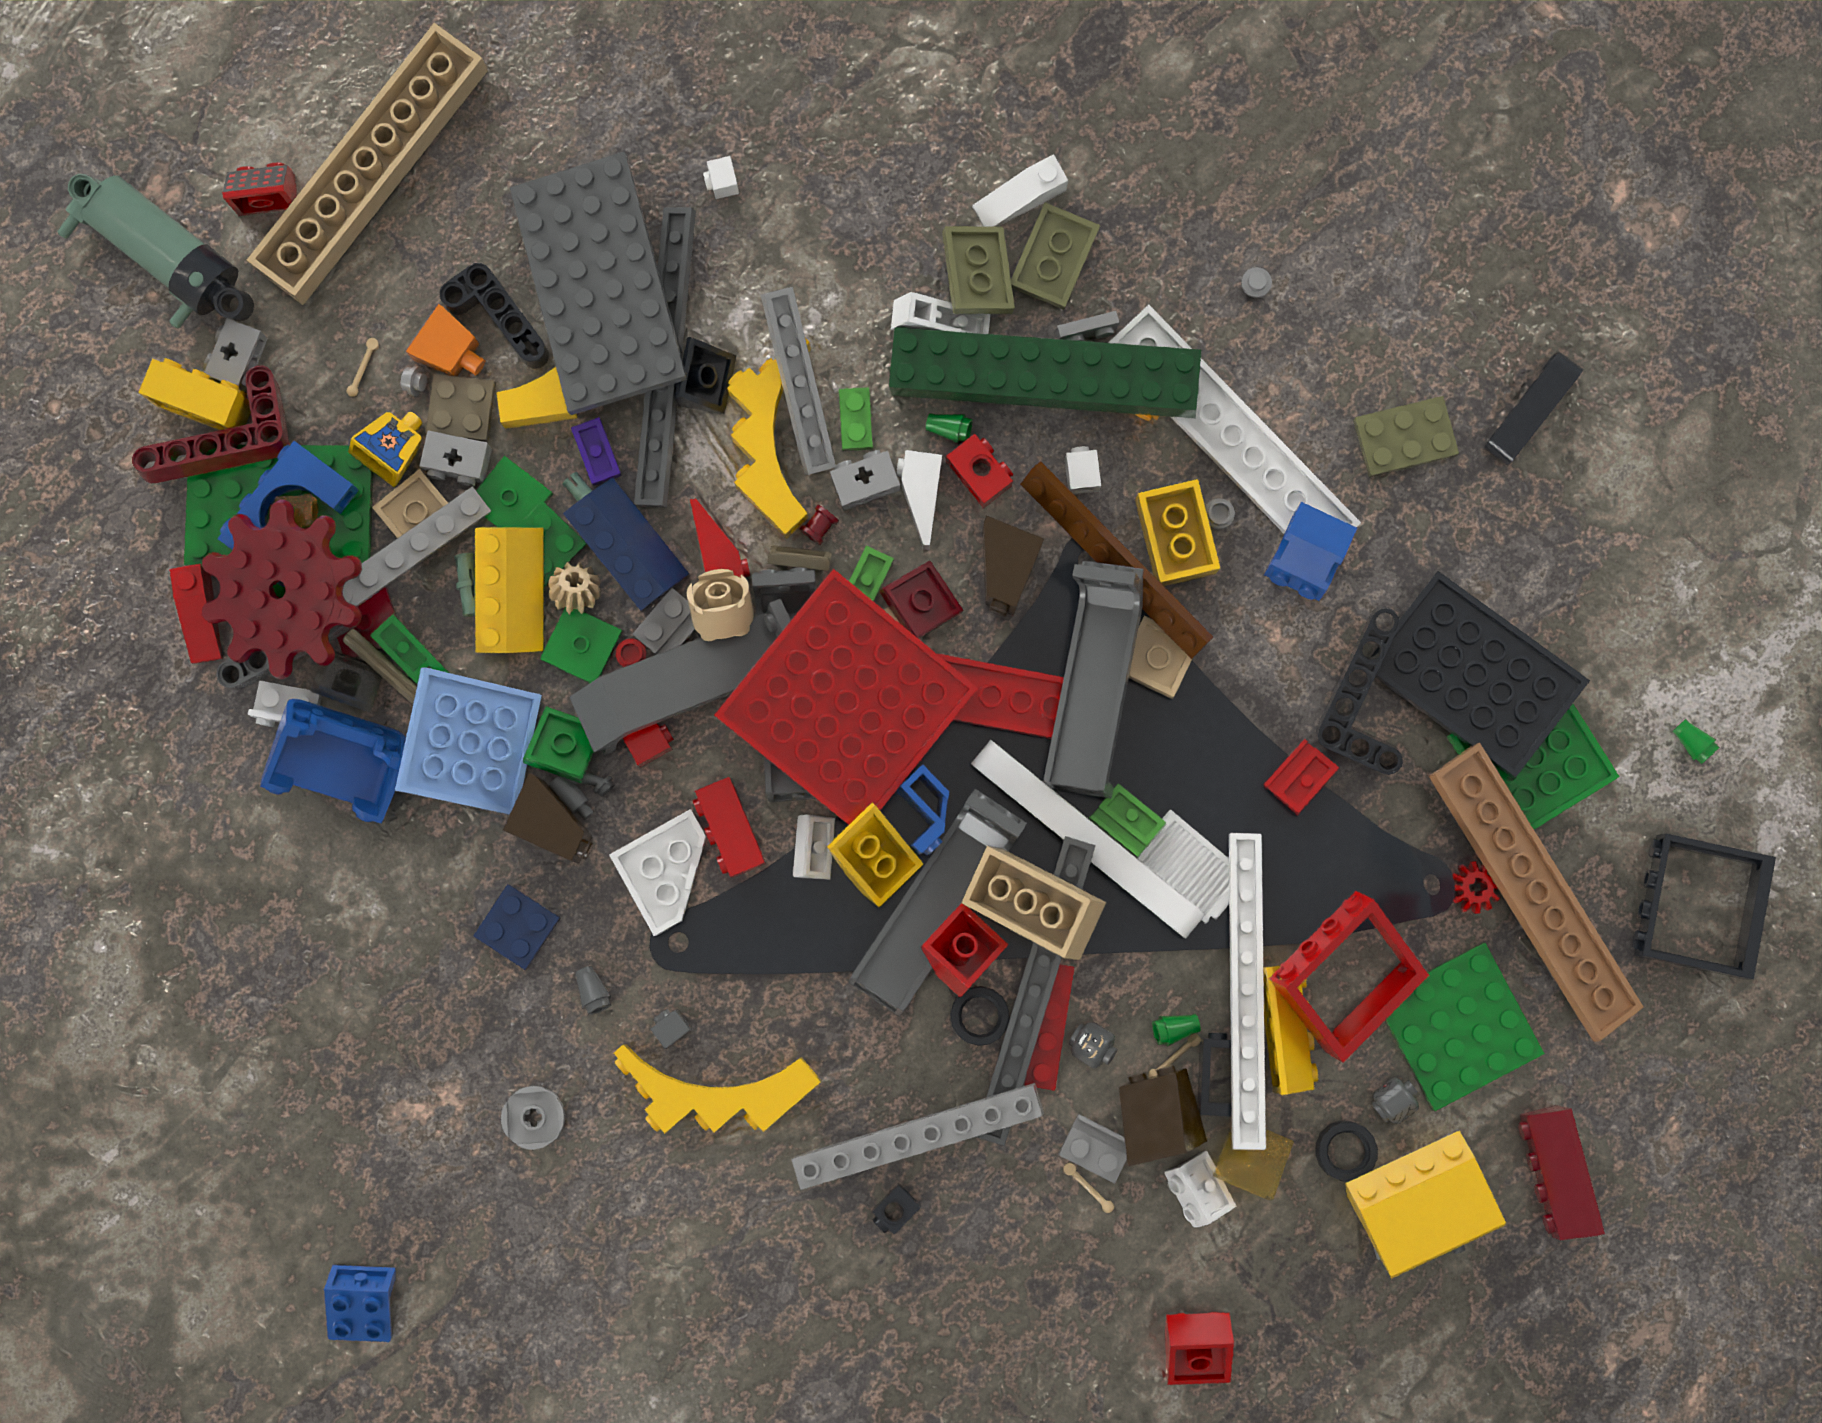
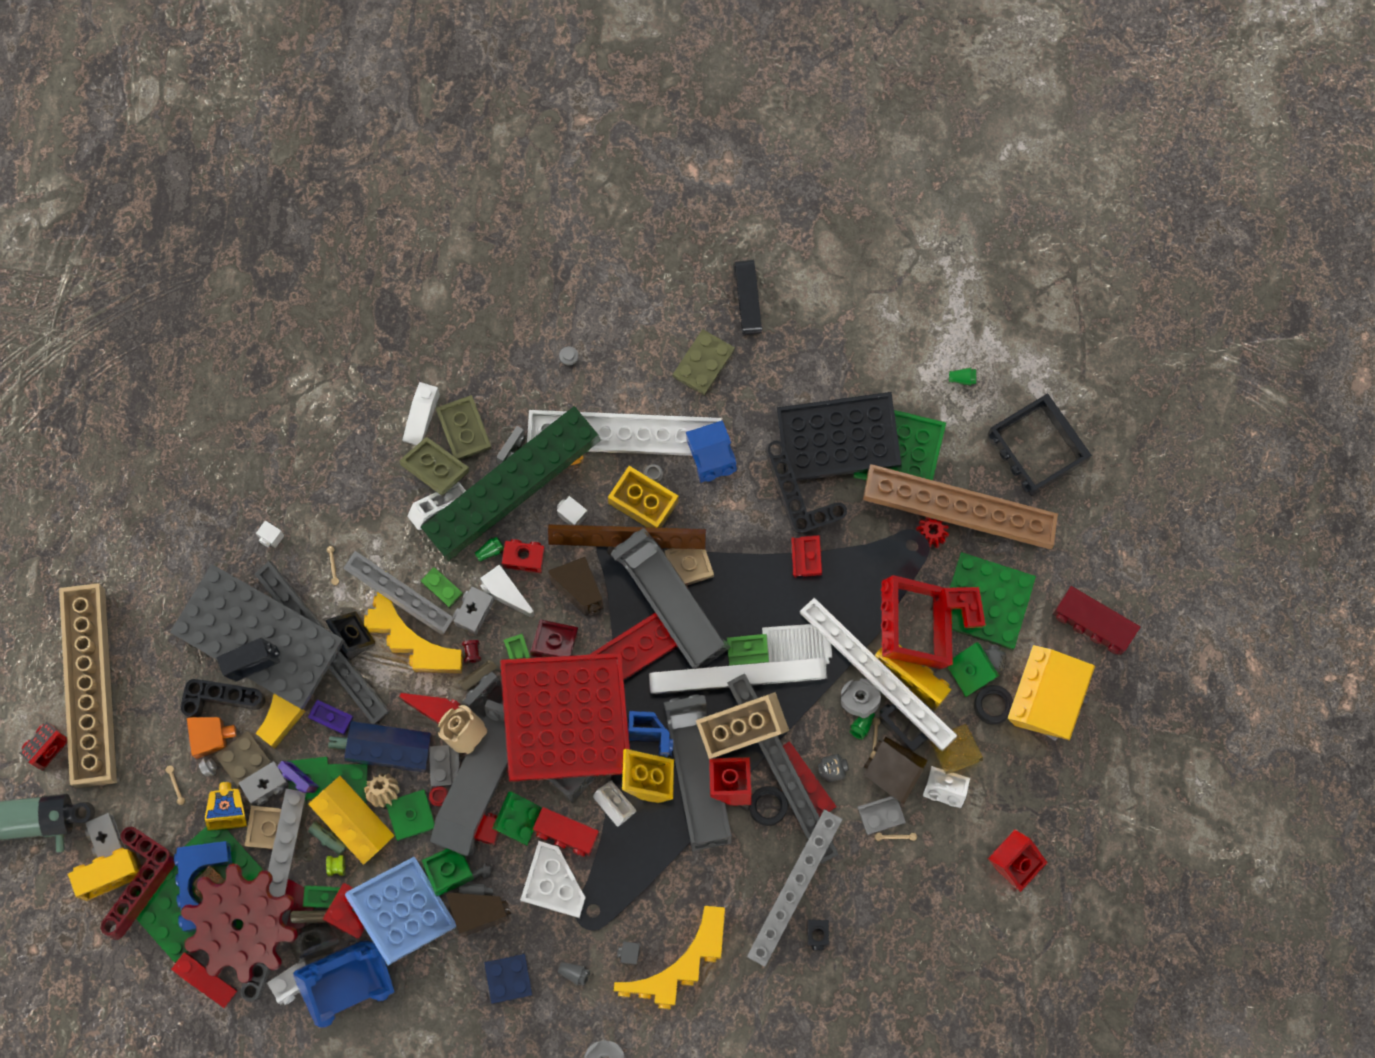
camera: 45 degrees left, 10 degrees down
none -> black window [216,638,280,682]
none -> dark purple plate [278,761,319,793]
none -> red plate [322,882,365,940]
none -> lime wheel [326,855,345,876]
none -> tan hinge [327,546,339,586]
none -> green plate [492,791,542,845]
none -> light grey plate [841,678,881,718]
none -> red plate [941,587,986,628]
none -> green plate [948,642,999,697]

